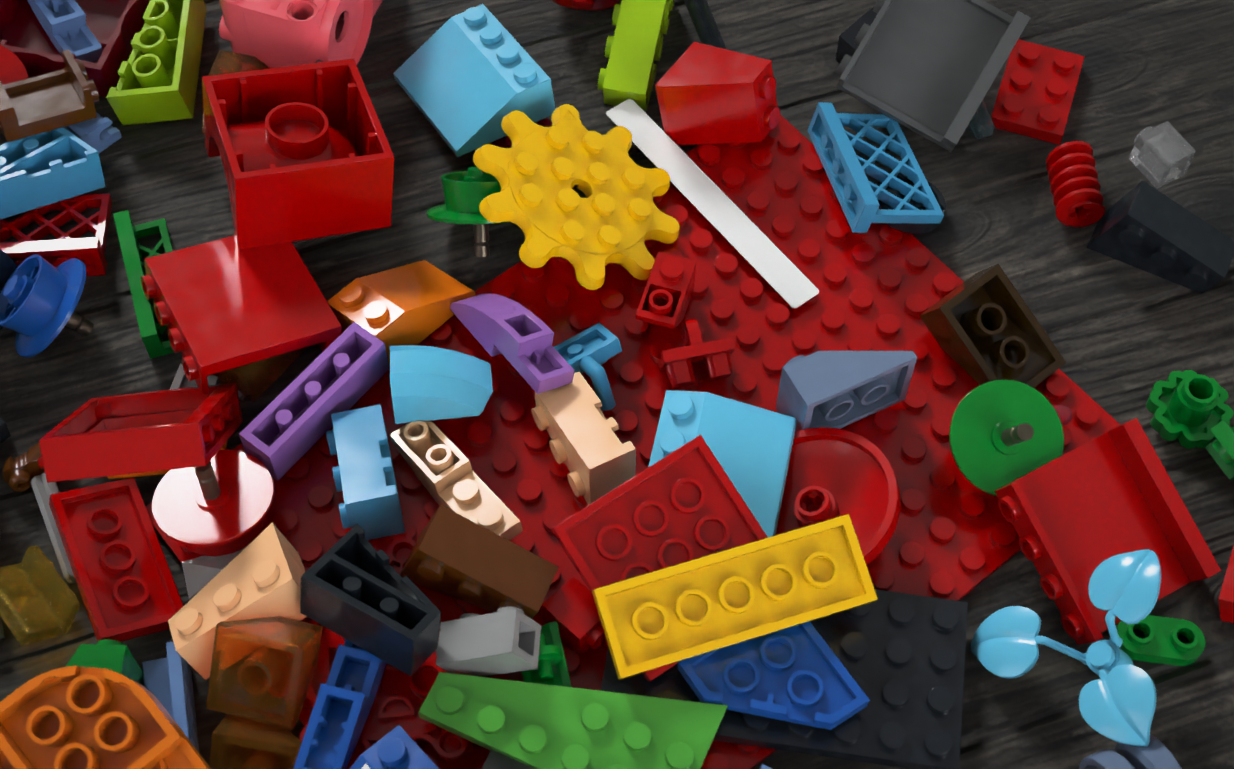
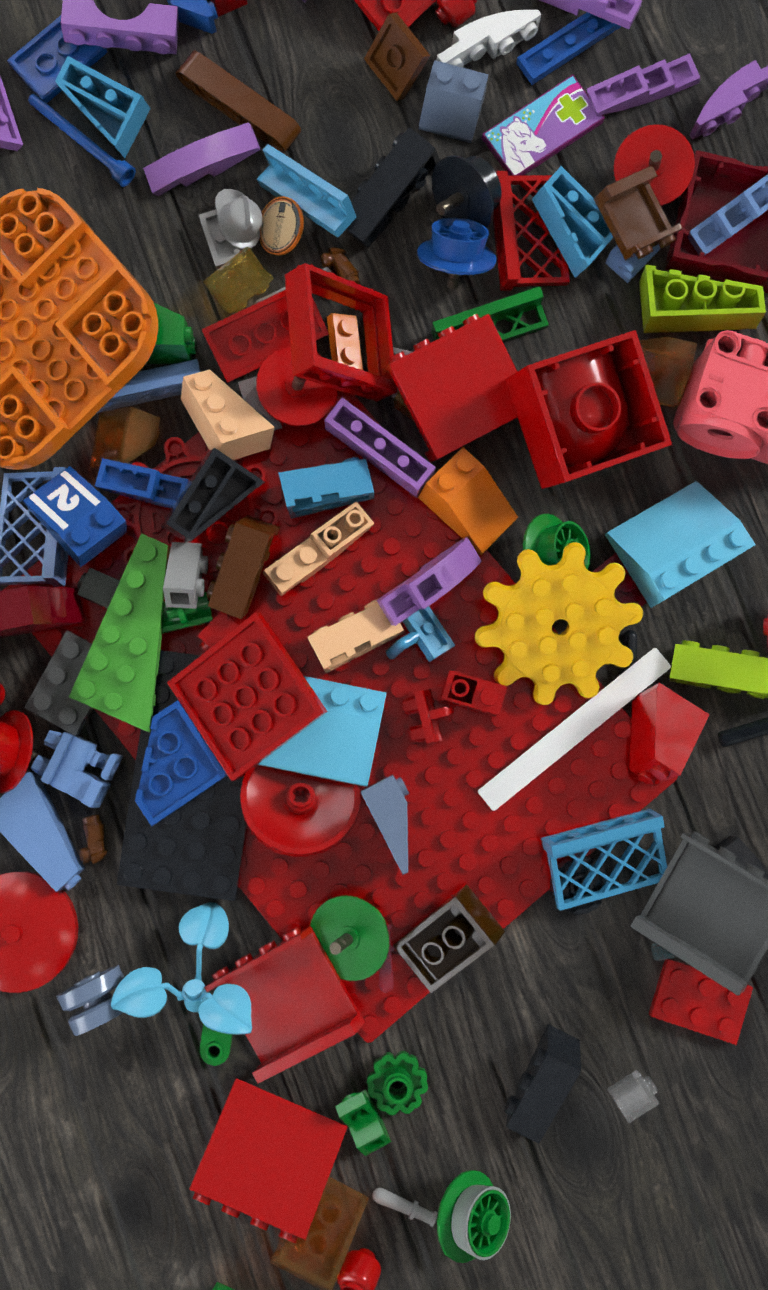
camera: 85 degrees right, 25 degrees up
clear orange slope [206,616,322,730] -> none
medium azure slope [389,345,493,424] -> none
yellow plate [592,514,878,680] -> none
red piece [1046,141,1105,227] -> none

